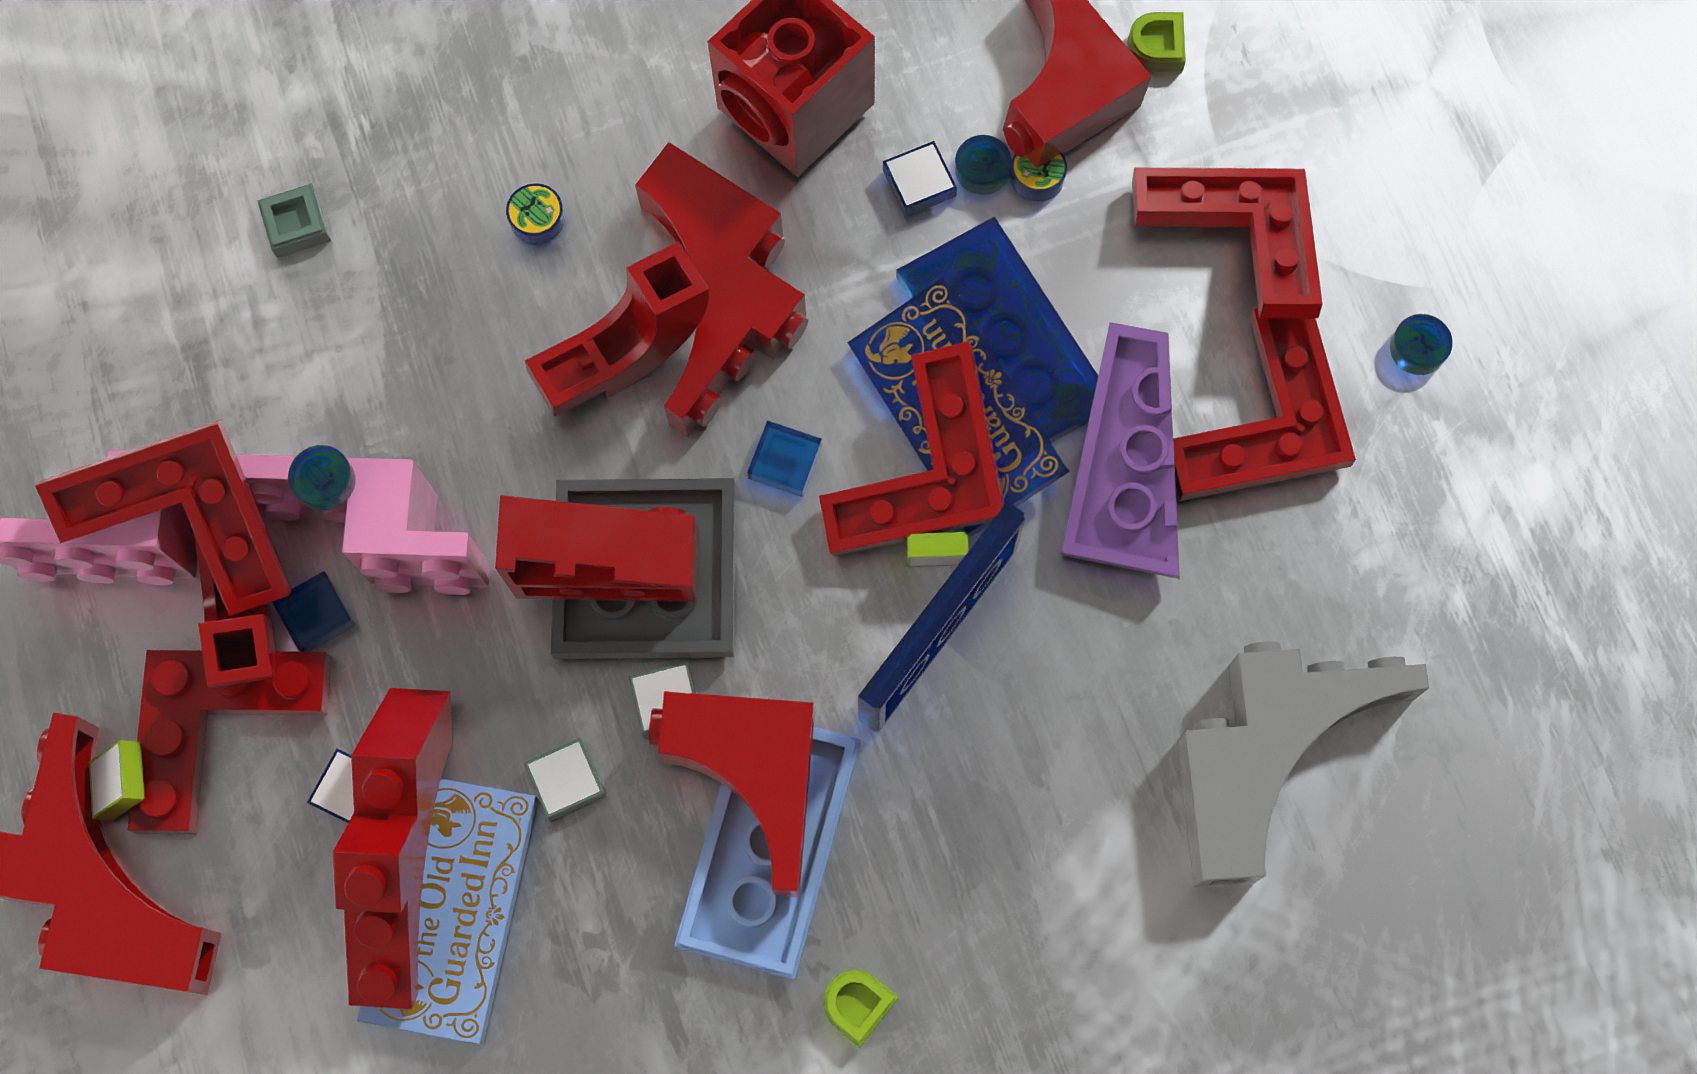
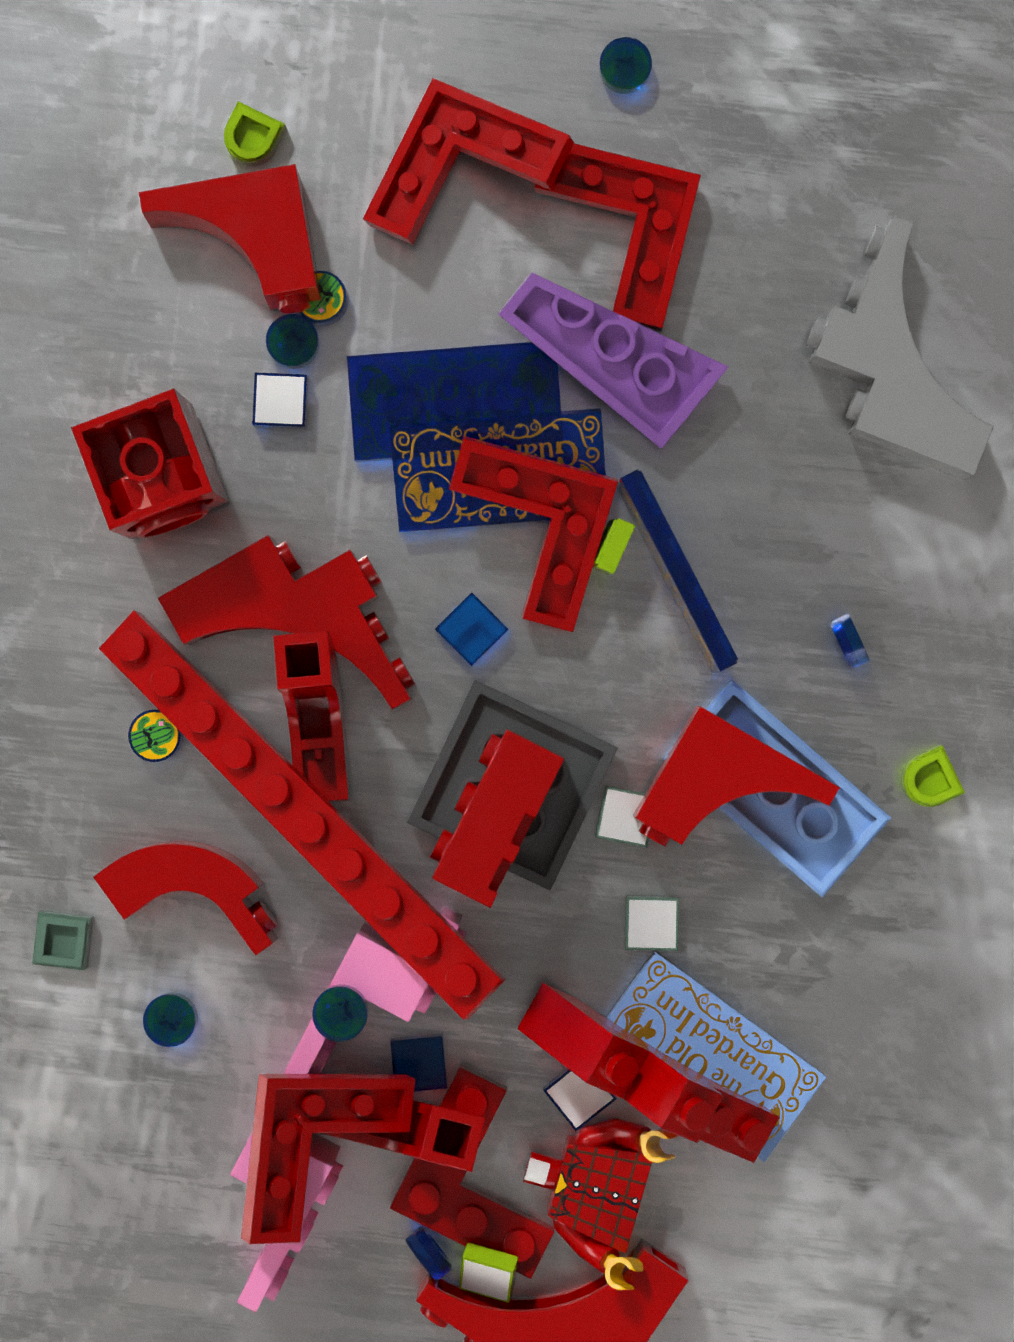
camera: 65 degrees left, 15 degrees up
none -> red arch [93,841,278,956]
none -> red plate [99,610,506,1020]
none -> tile [143,992,198,1047]
none -> clear blue tile [405,1227,453,1281]
none -> red torso [523,1118,677,1290]
none -> clear blue tile [830,613,870,668]

